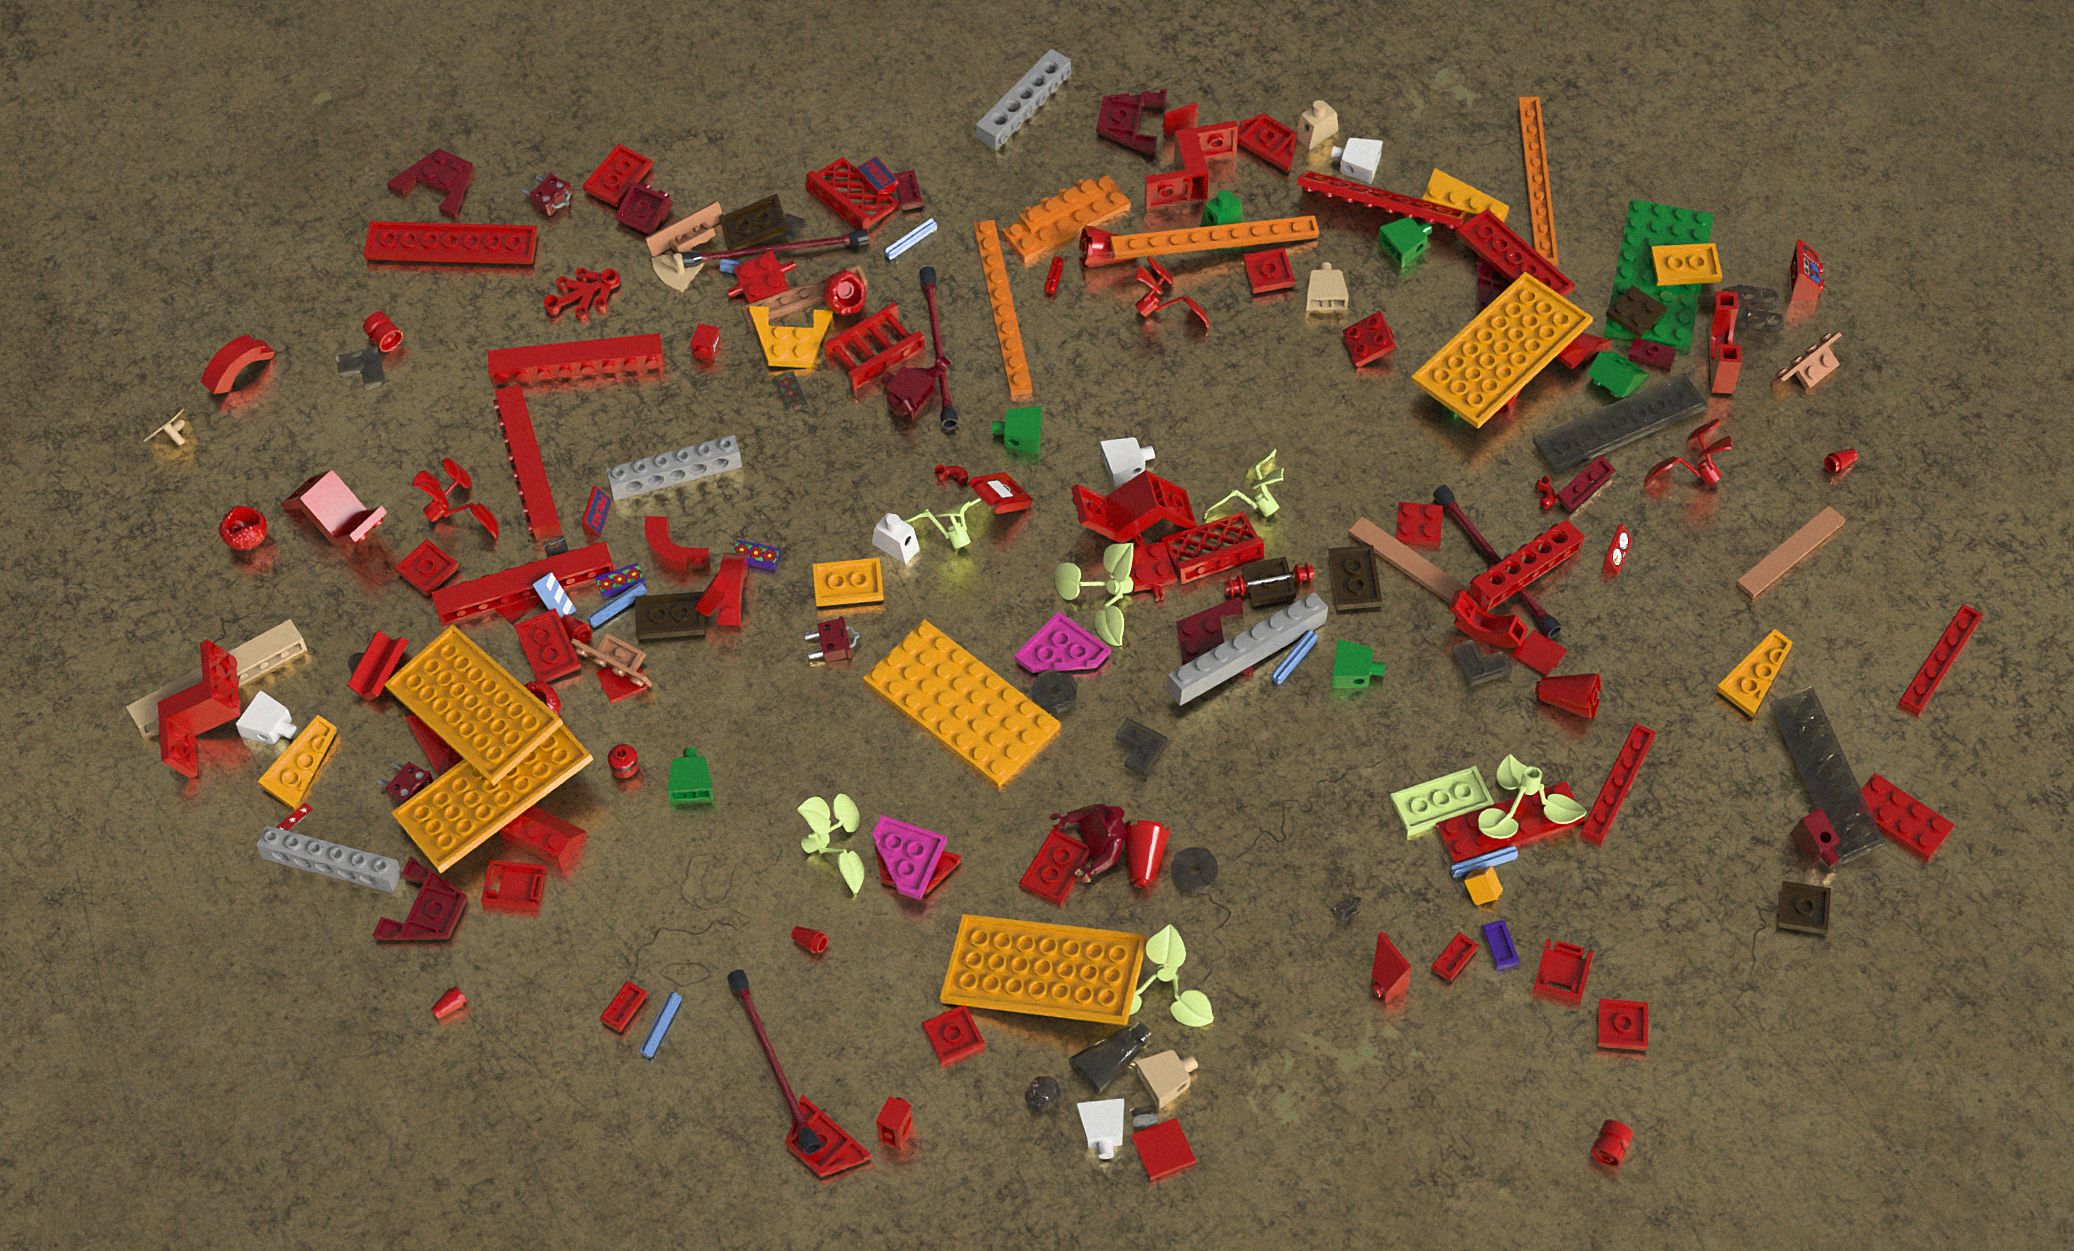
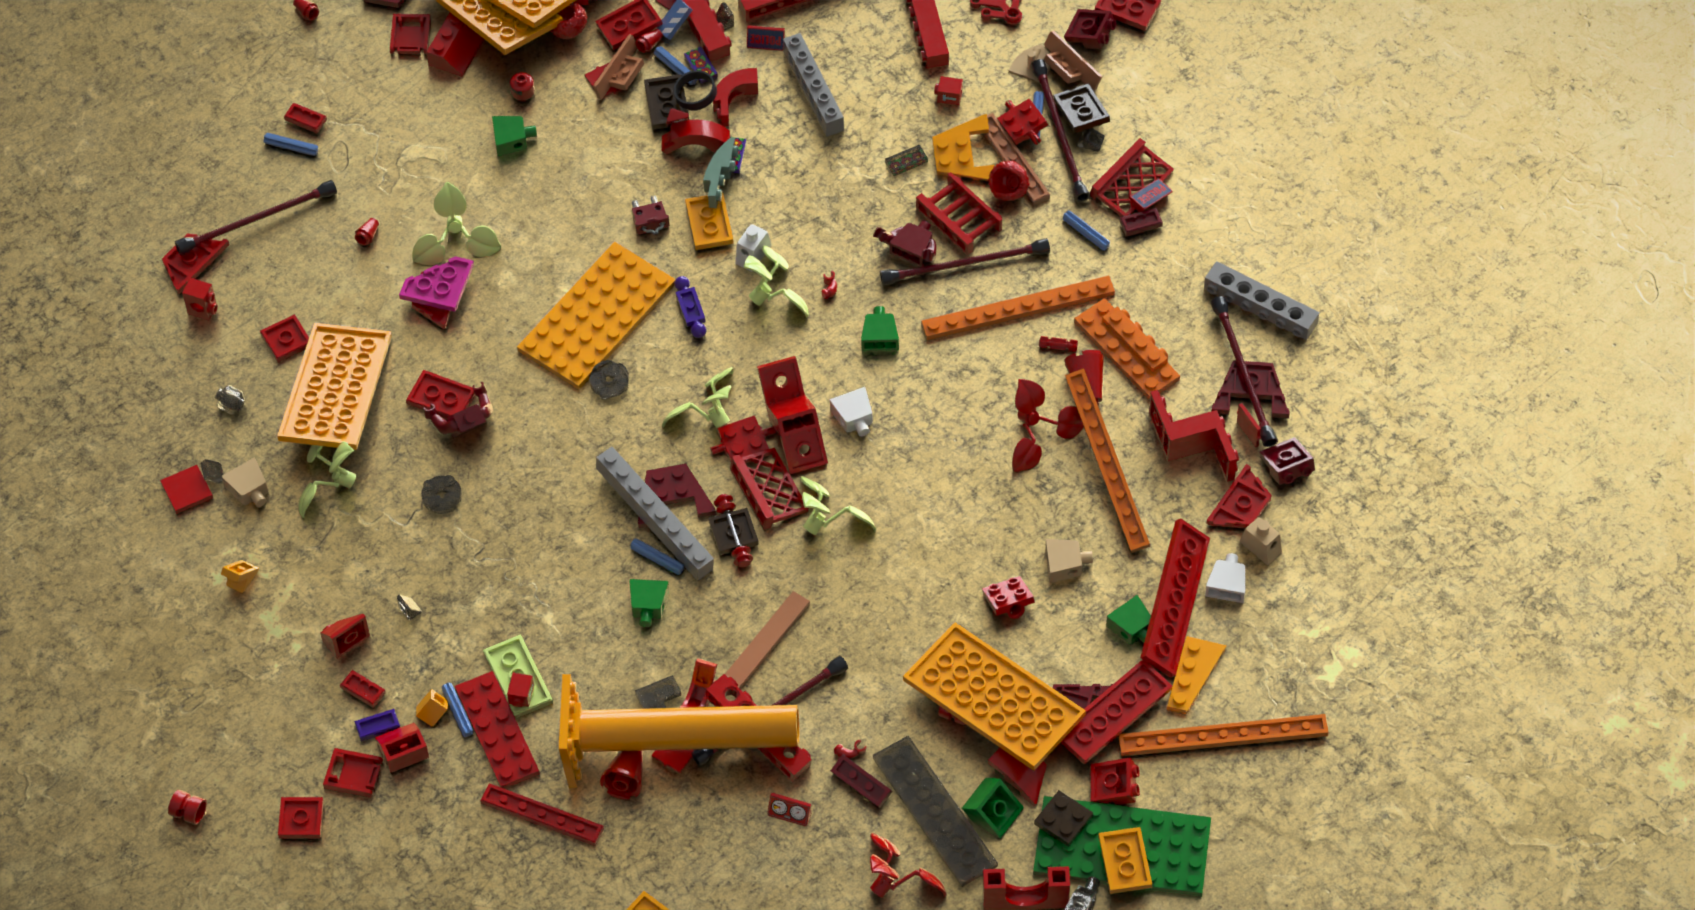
camera: 85 degrees right, 0 degrees up
red container [968,472,1033,514] -> none
dark pink plate [1014,611,1111,673] -> none
clear smoke piece [1068,1021,1152,1095] -> none
white torso [1077,1098,1124,1159] -> none
clear smoke plate [1116,717,1167,777] -> none
red cone [1124,820,1170,888] -> none
green torso [1200,190,1244,227] -> none
red plate [1243,248,1295,293] -> none
dark brown plate [1328,545,1382,610] -> none
red plate [1395,501,1443,548] -> none
yellowish green plant [1478,754,1587,839] -> none
dark red plate [1628,338,1677,370] -> none
none -> light orange slope [221,560,259,593]
none -> red slope [375,722,429,773]
none -> red brick [507,673,534,707]
none -> light orange piece [559,674,800,788]
none -> black tyre [674,70,717,111]
none -> dark purple plate [675,276,707,338]
none -> sand green slope [703,137,738,209]
none -> red plate [1091,758,1140,805]
none -> dark red hose [1210,296,1278,447]
none -> dark red plate [1259,437,1315,485]

